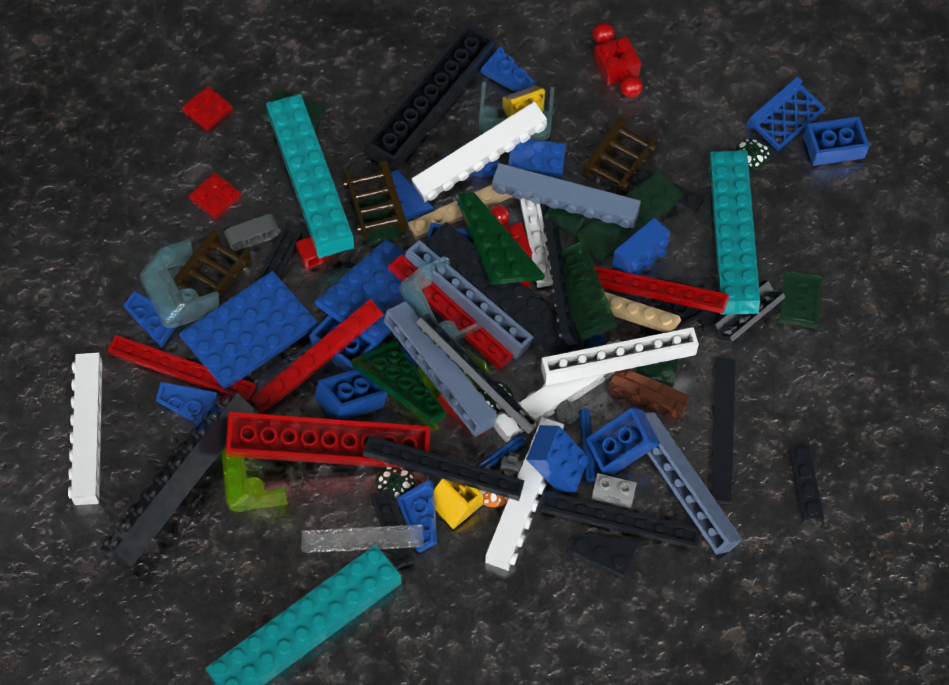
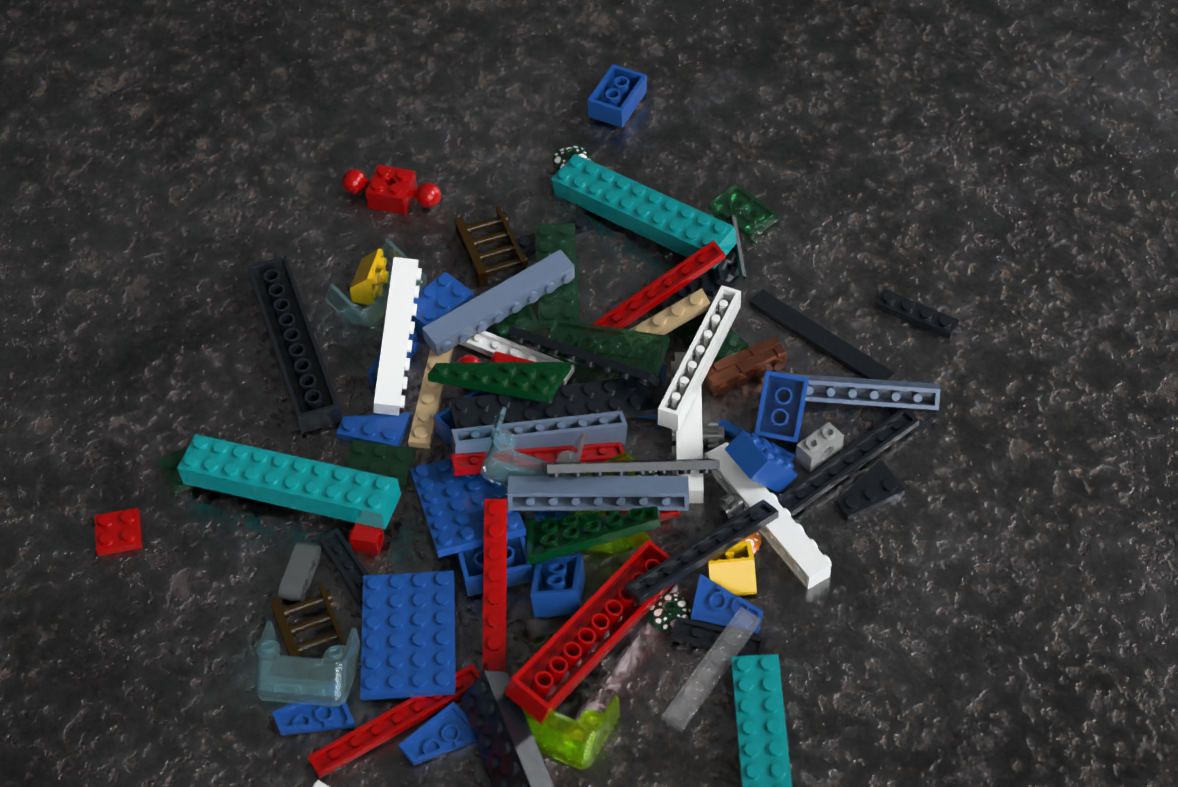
camera: 50 degrees left, 10 degrees down
red plate [189,173,241,220] -> none
dark brown fence [342,161,407,241] -> none
blue axle [476,434,526,470] -> none
blue wing [481,46,535,92] -> none
blue brick [612,218,670,275] -> none
blue fence [746,77,826,151] -> none

